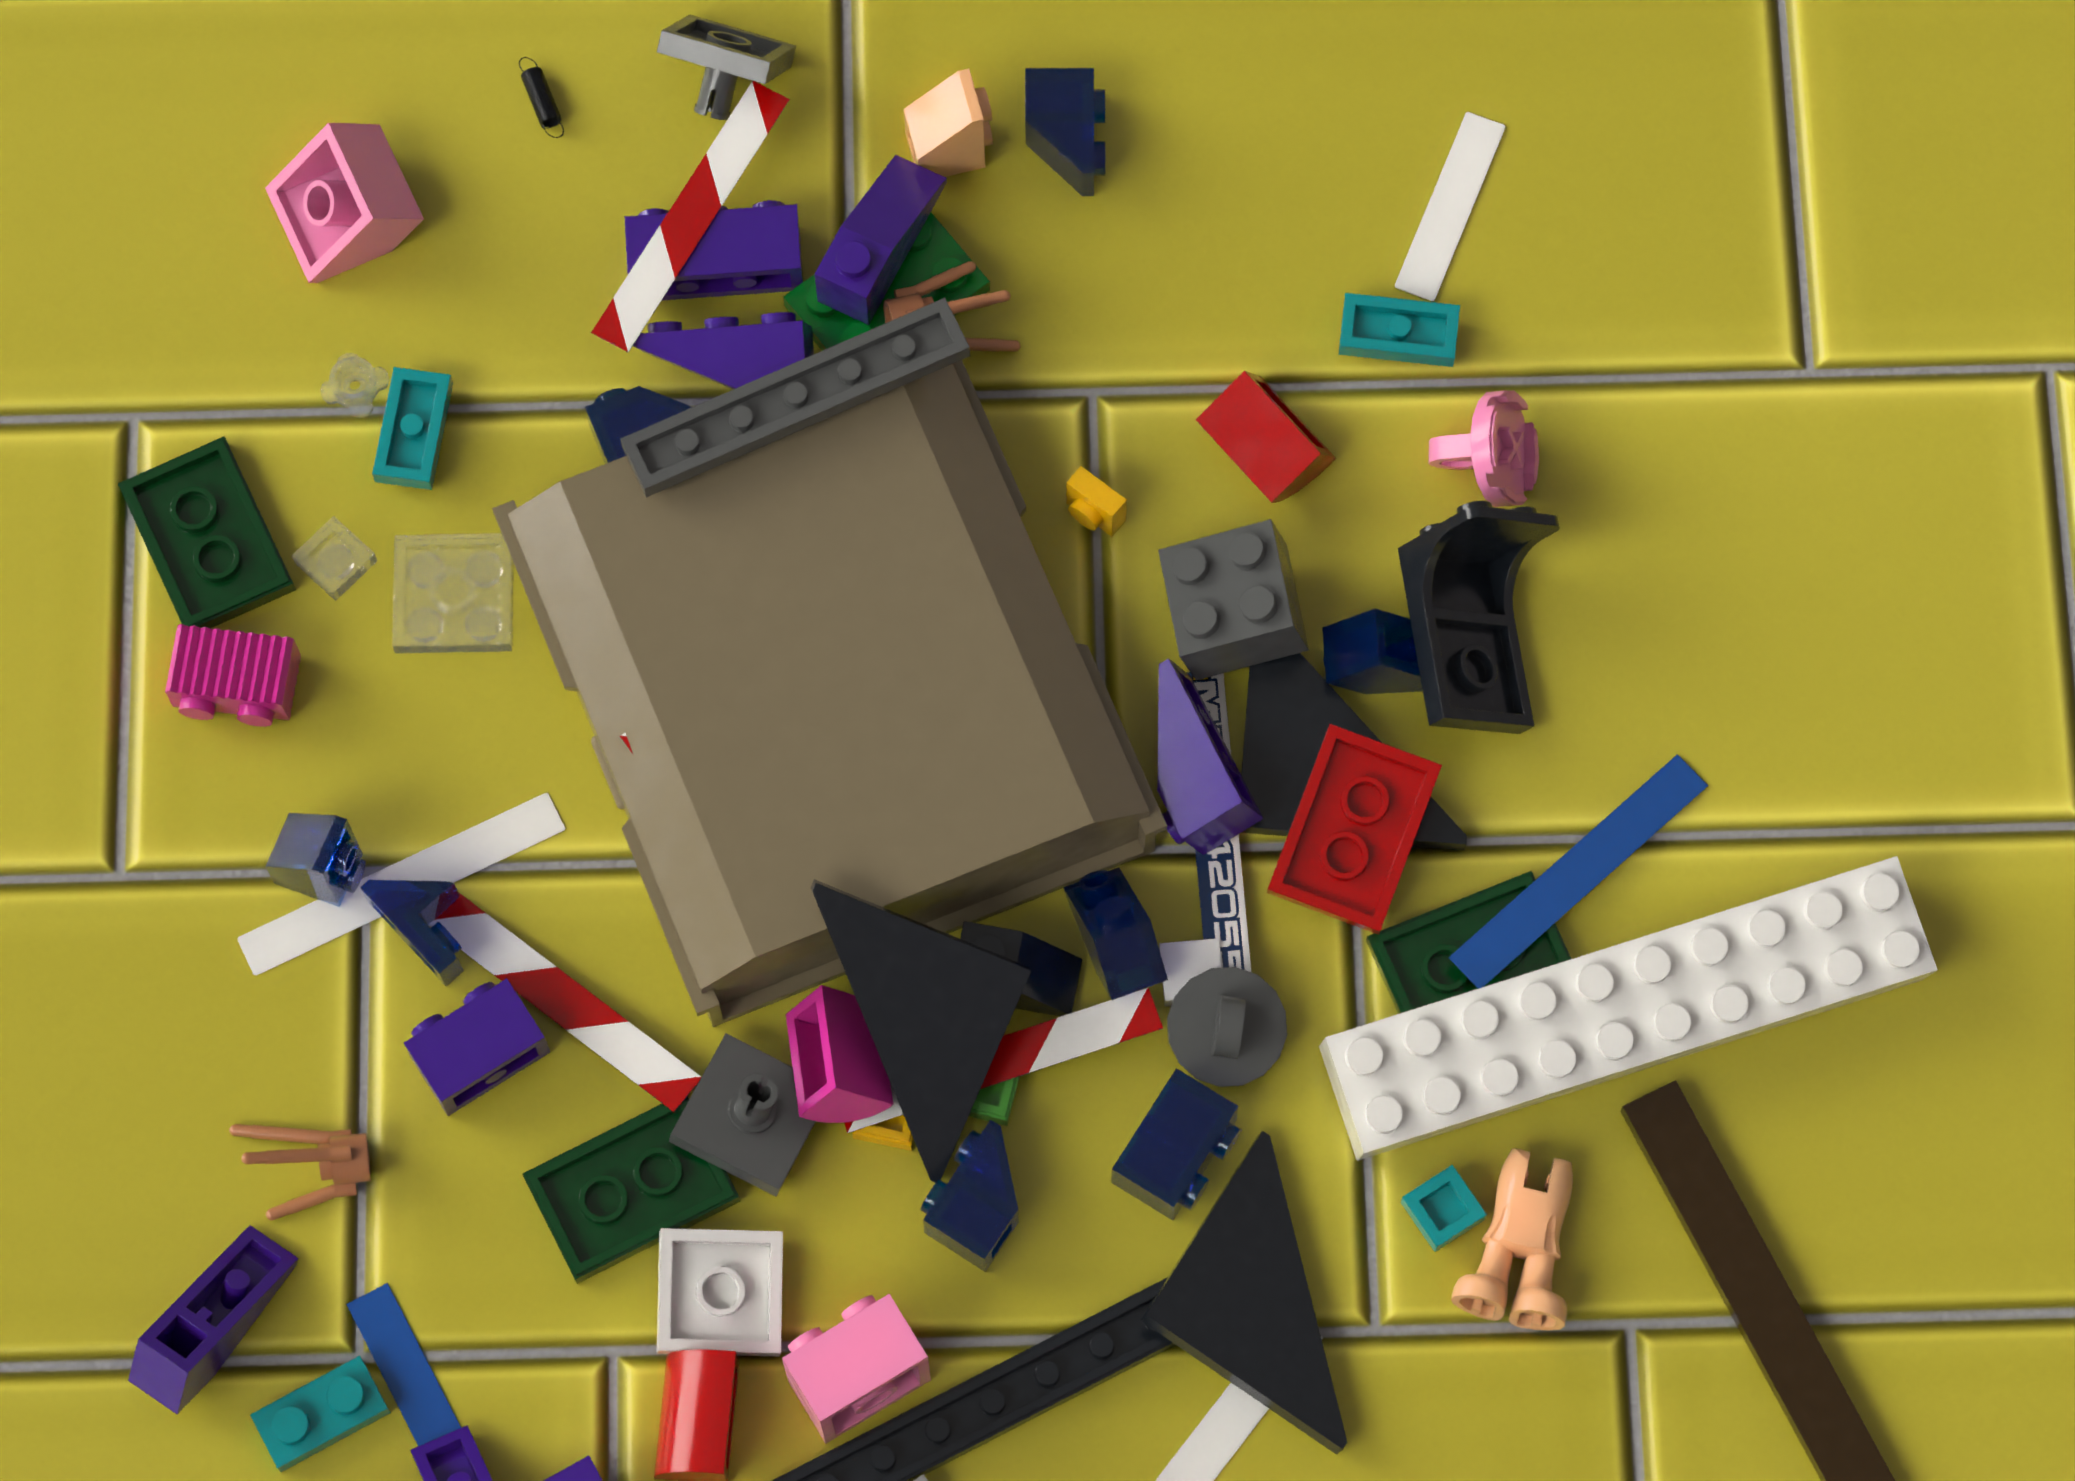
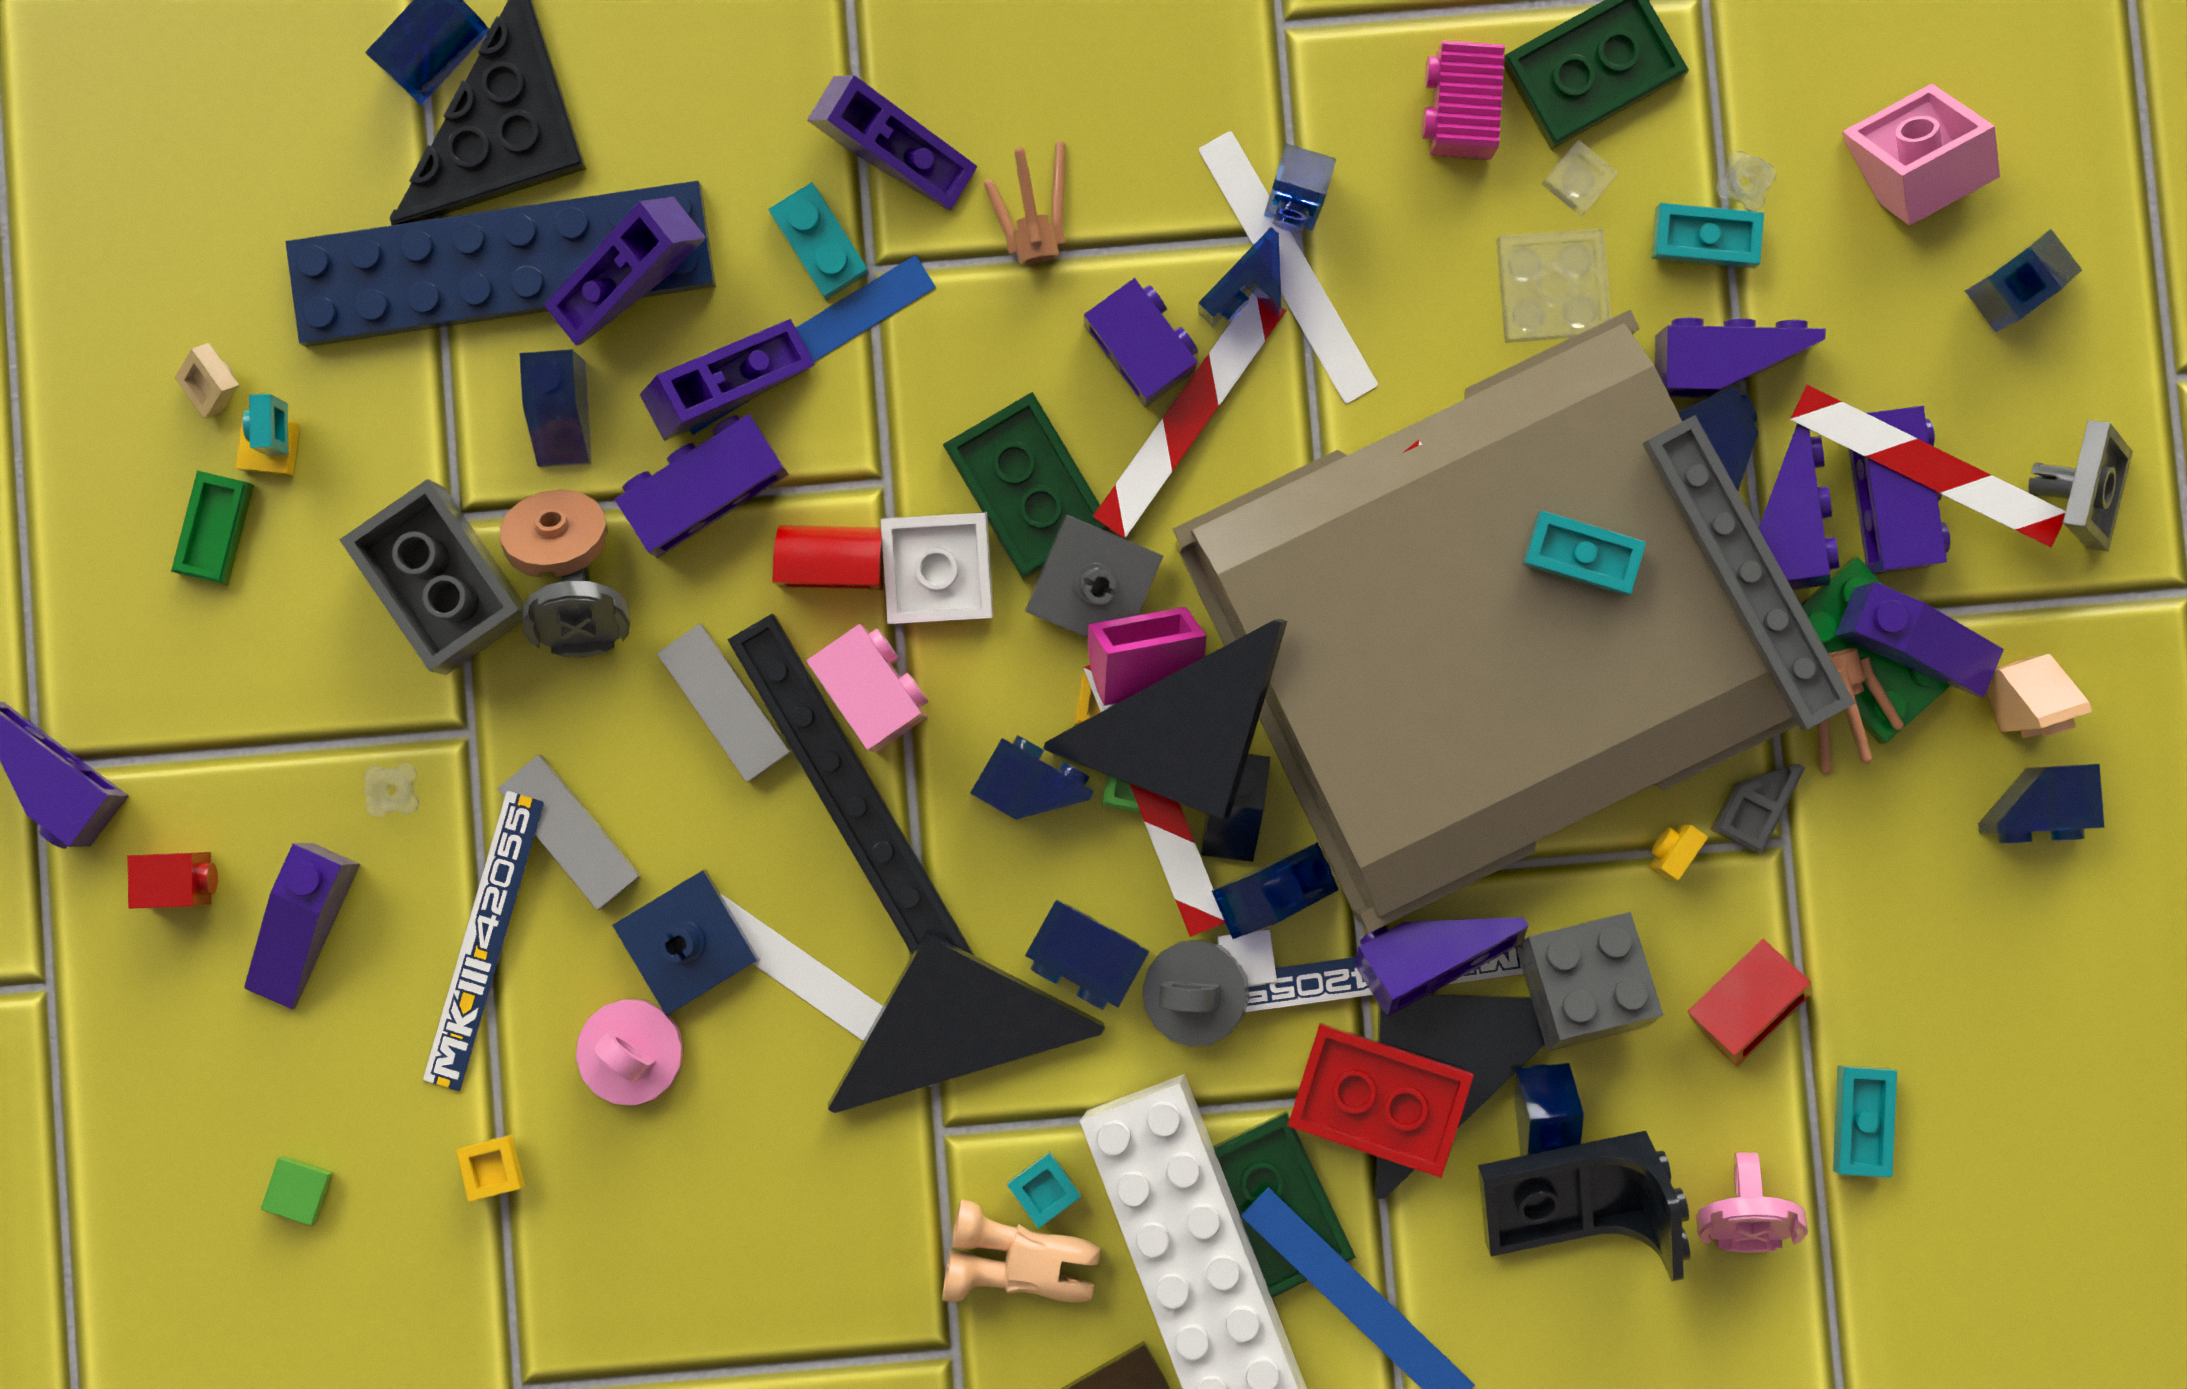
camera: 80 degrees right, 15 degrees up
black piece [519,57,564,138] -> none
white sticker [1395,112,1505,301] -> none
none -> teal plate [1522,510,1646,596]
none -> dark purple slope [1655,317,1826,398]
none -> dark grey tile [1710,764,1805,854]
none -> slope [1965,229,2082,332]

